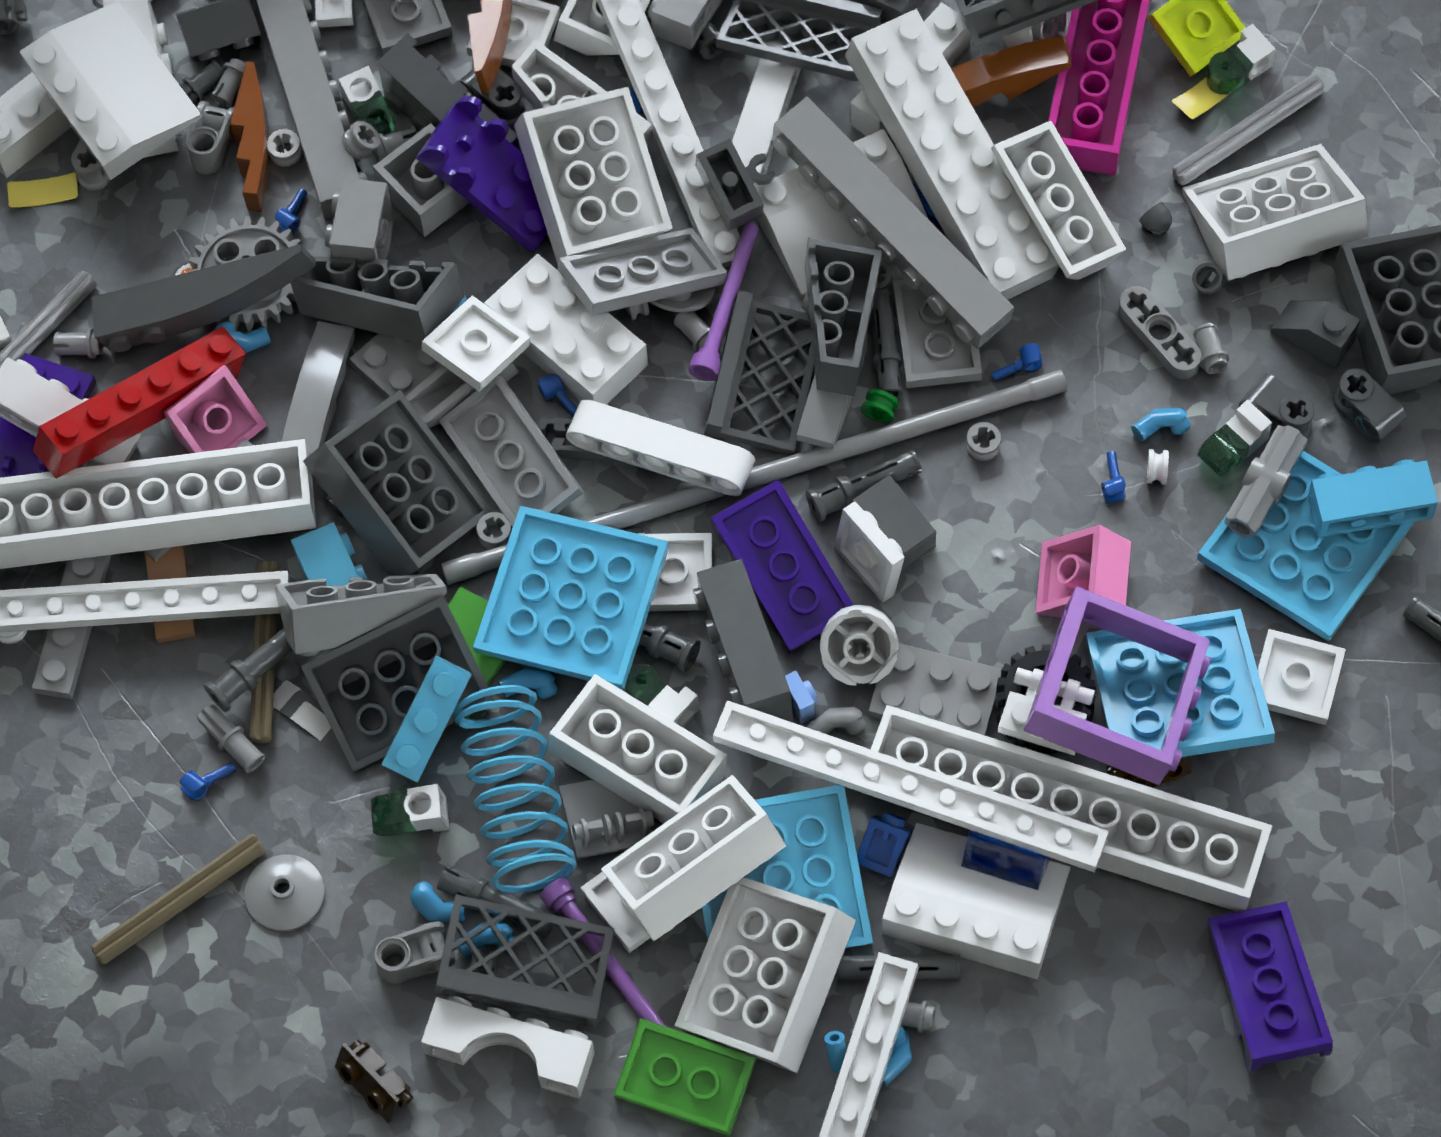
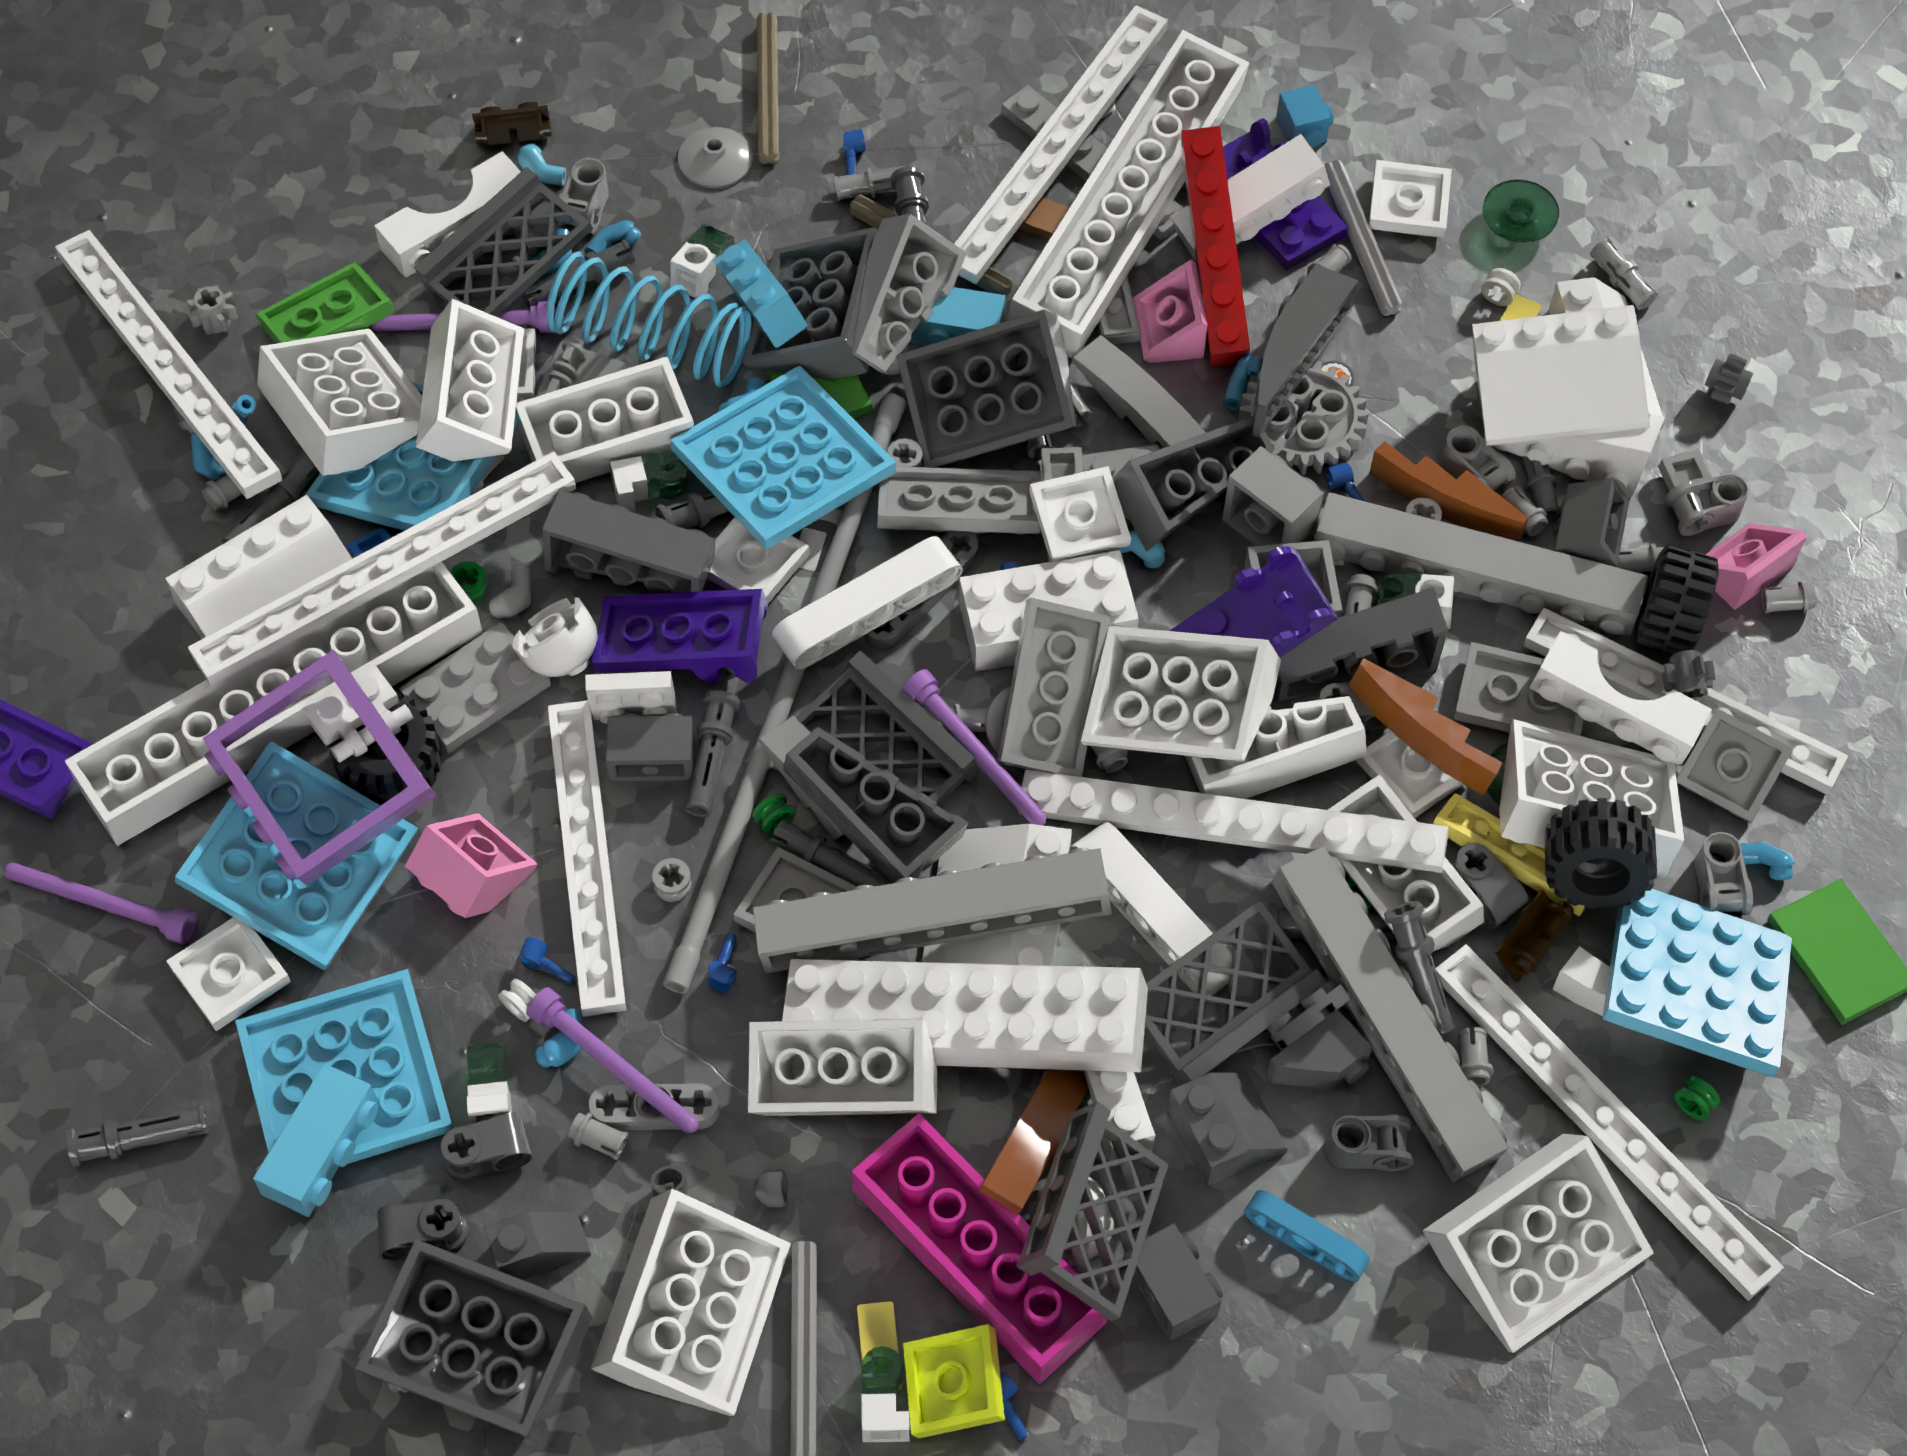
camera: 120 degrees right, 5 degrees down
light grey bush [342,121,380,159] -> none
dark grey brick [695,139,775,232] -> none
light blue plate [785,671,818,724] -> none
light grey piece [1224,425,1308,538] -> none
none -> medium lavender piece [4,863,198,945]
none -> medium azure arm [518,144,566,186]
none -> medium lavender piece [526,987,698,1133]
none -> white plate [548,700,627,1017]
none -> white bush [1481,268,1521,306]

